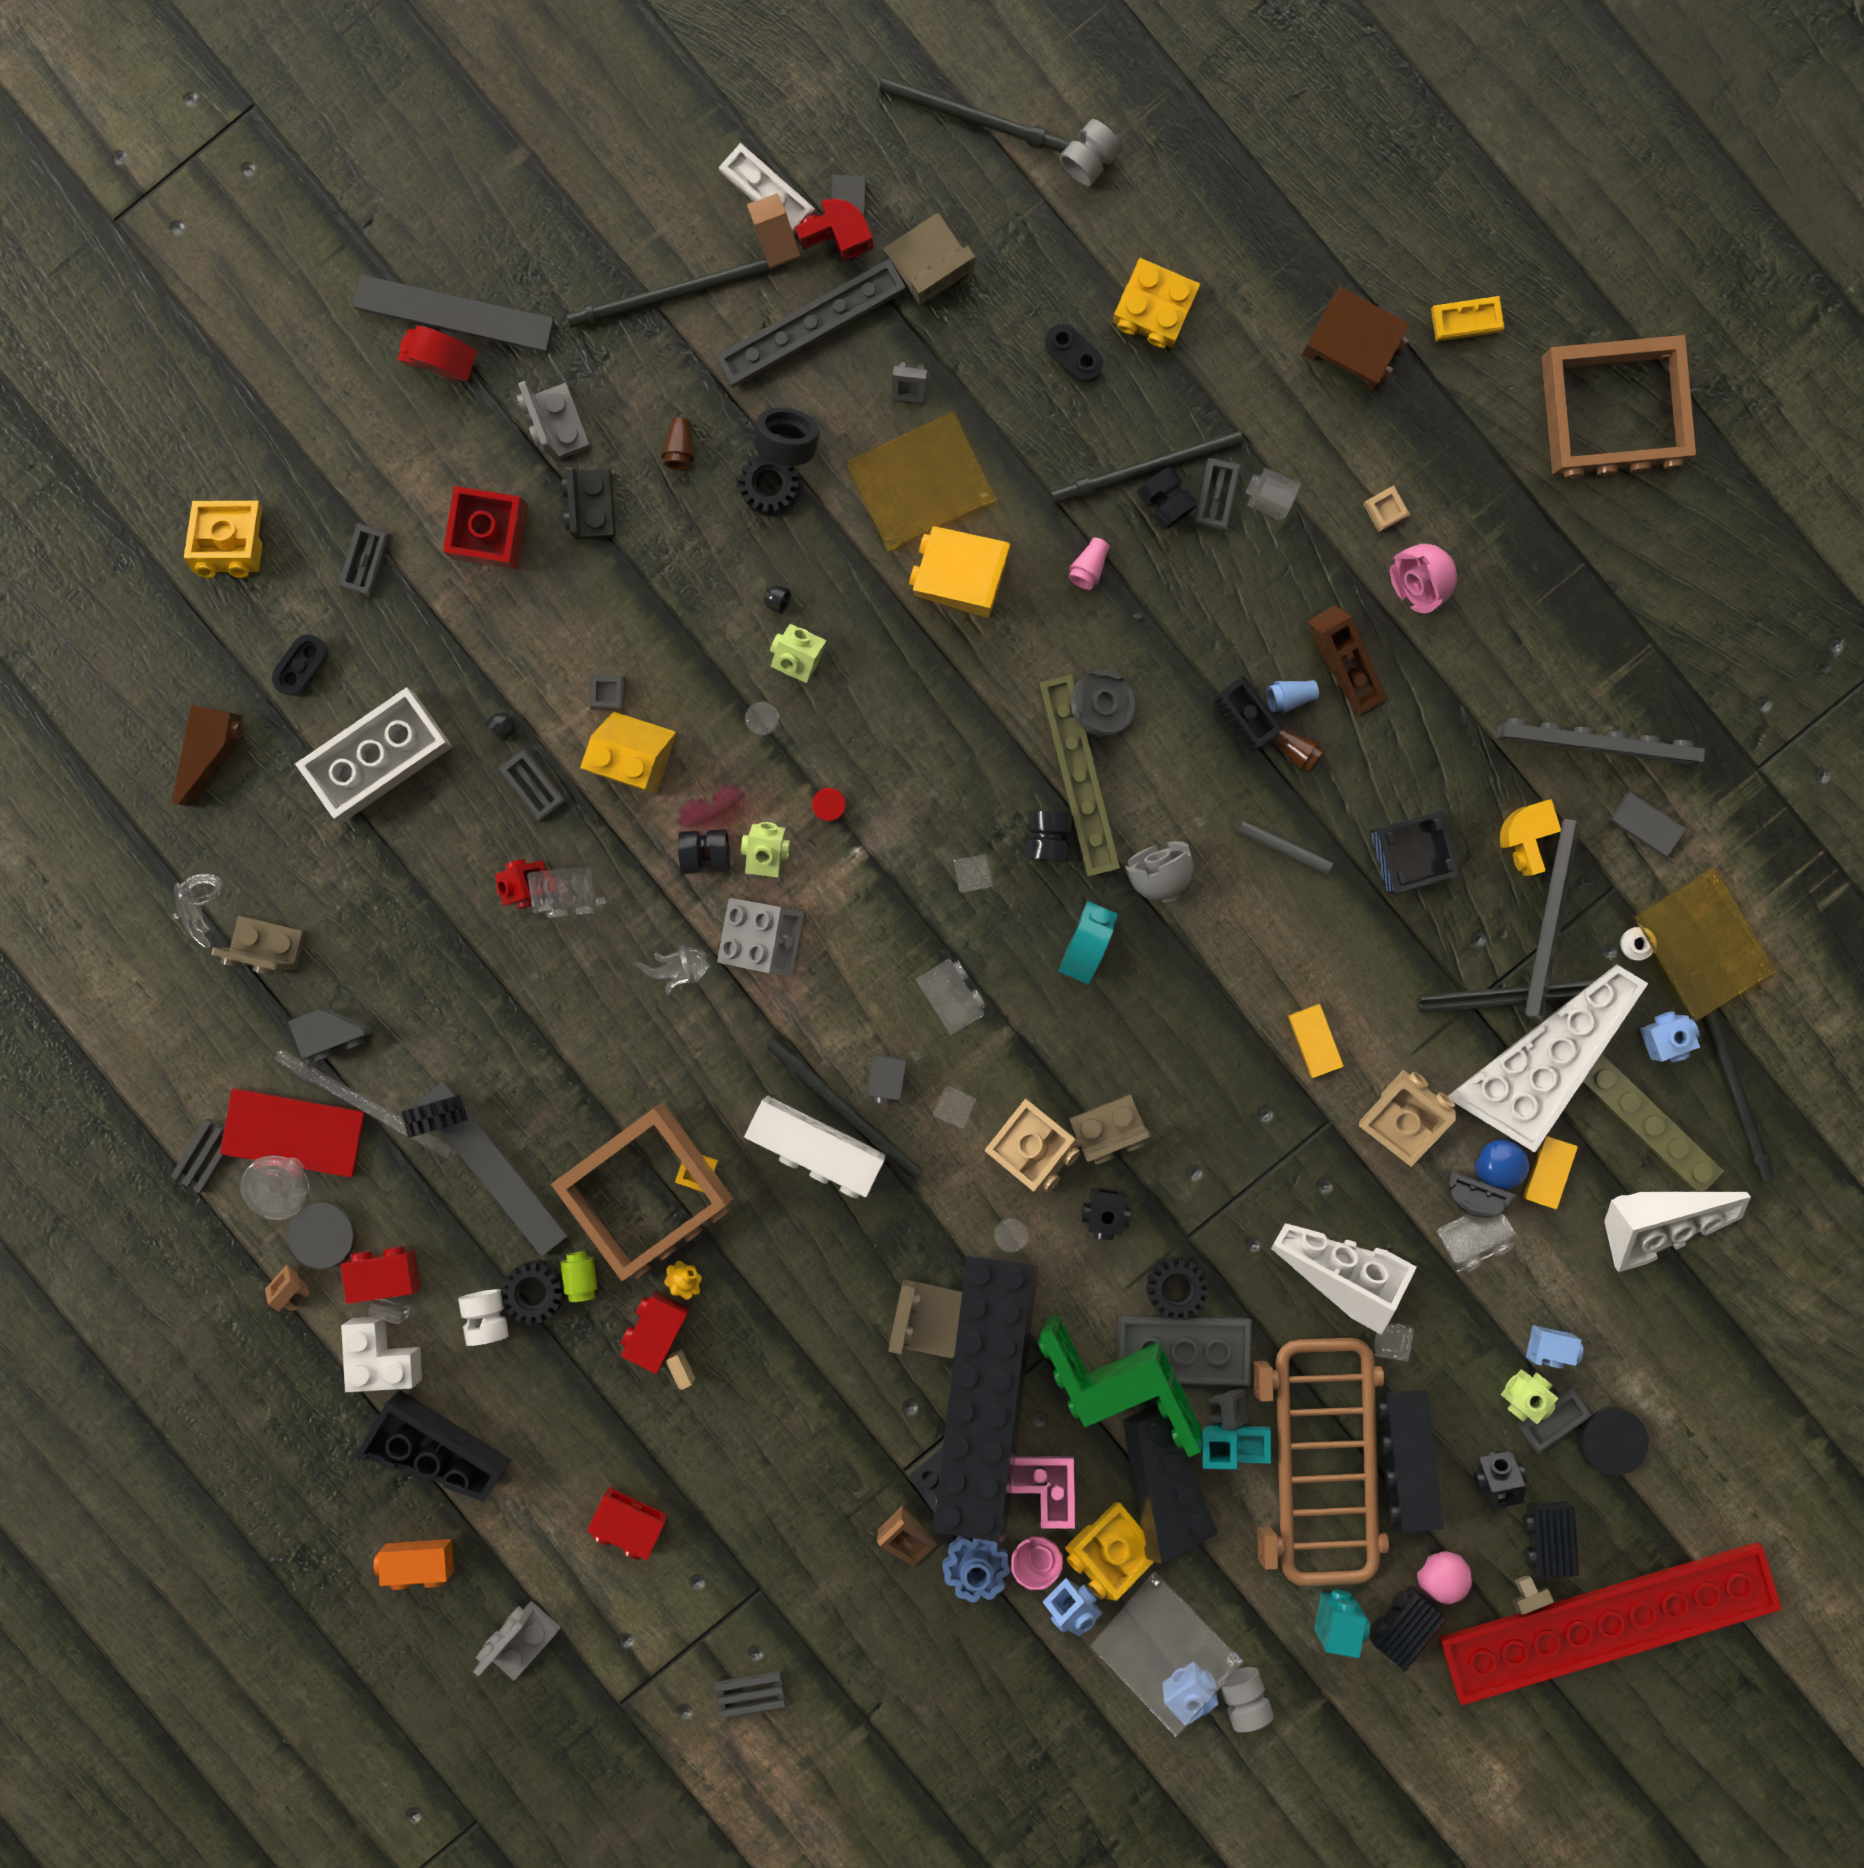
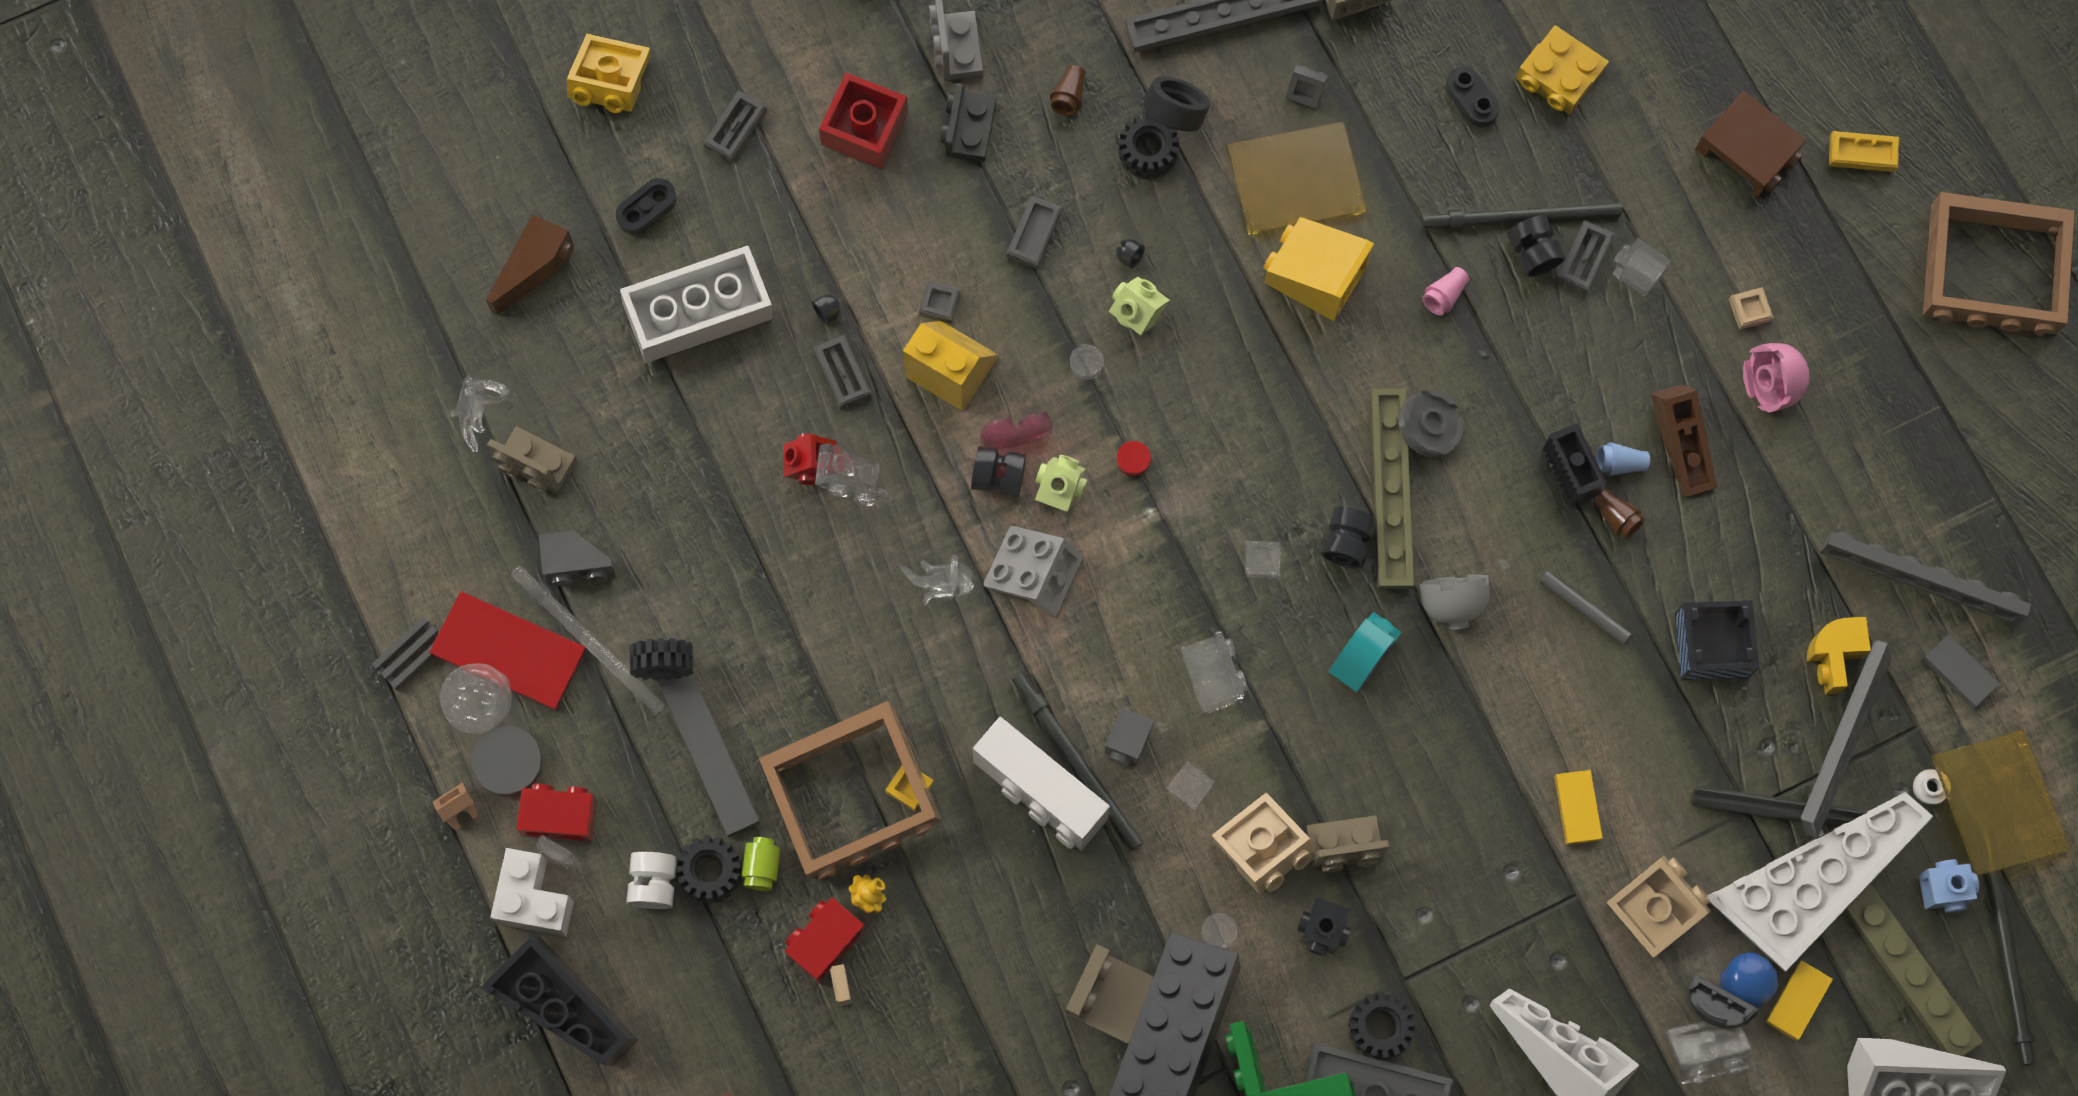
camera: 10 degrees right, 15 degrees down
none -> dark grey tile [1006,195,1062,269]

